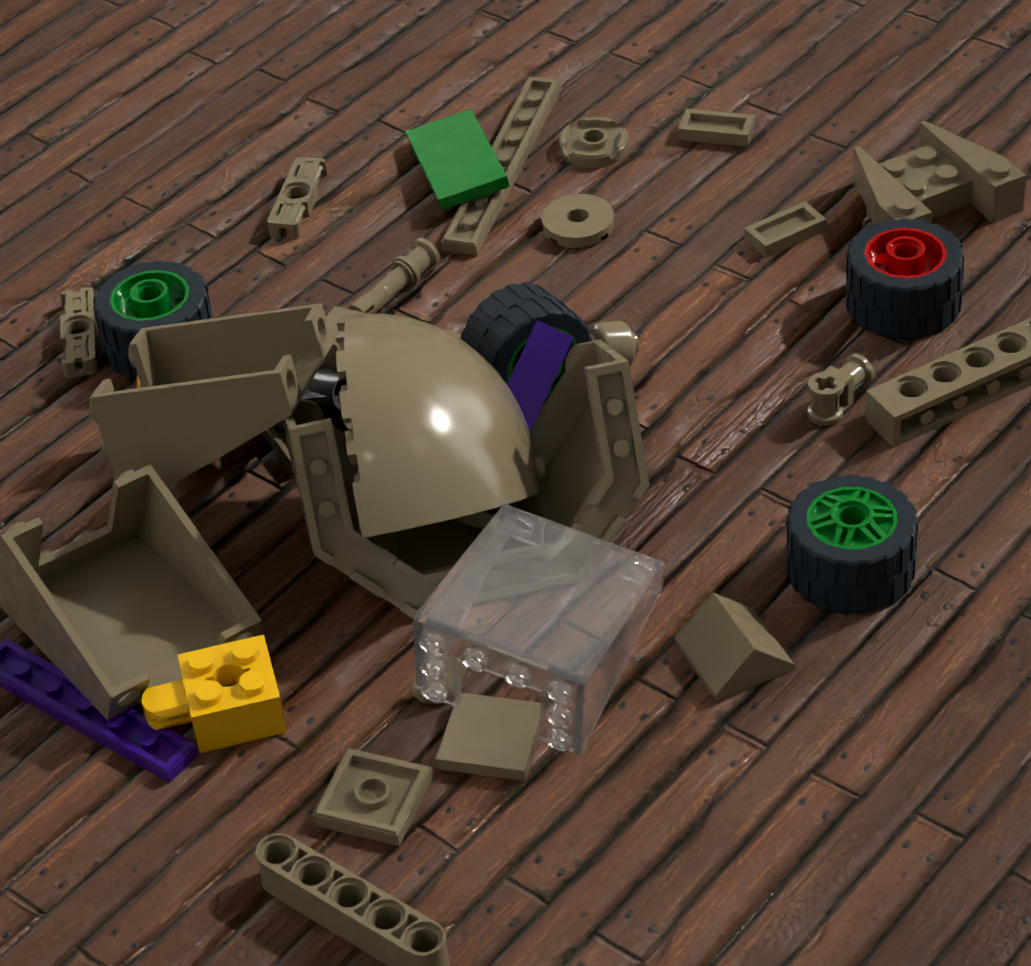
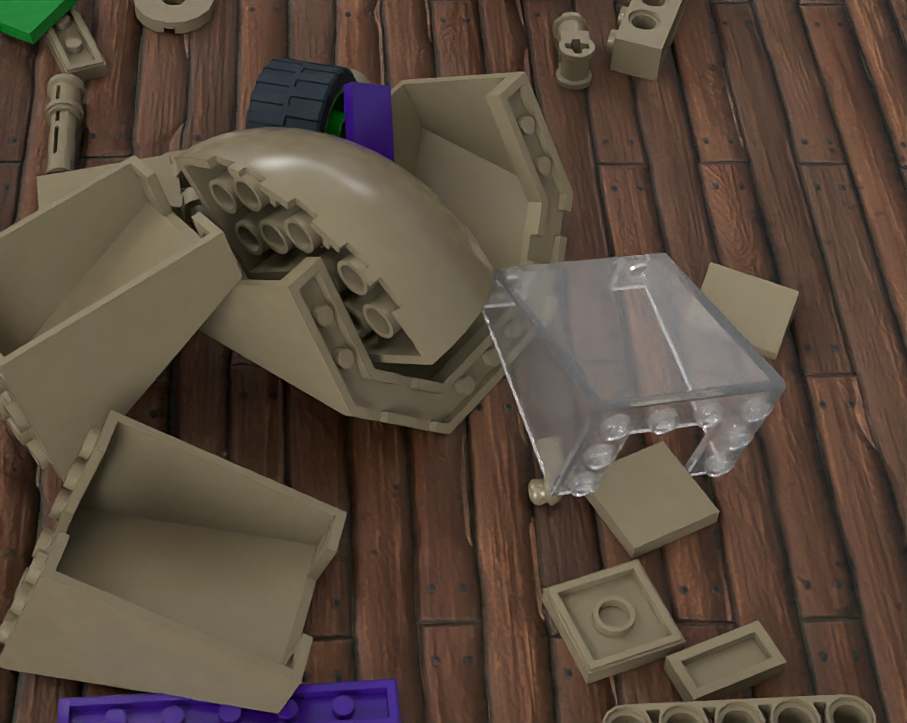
camera: 50 degrees left, 5 degrees up
yellow brick [142,634,287,753] -> none
black wheel [787,475,918,614] -> none
none -> dark tan tile [663,620,787,702]

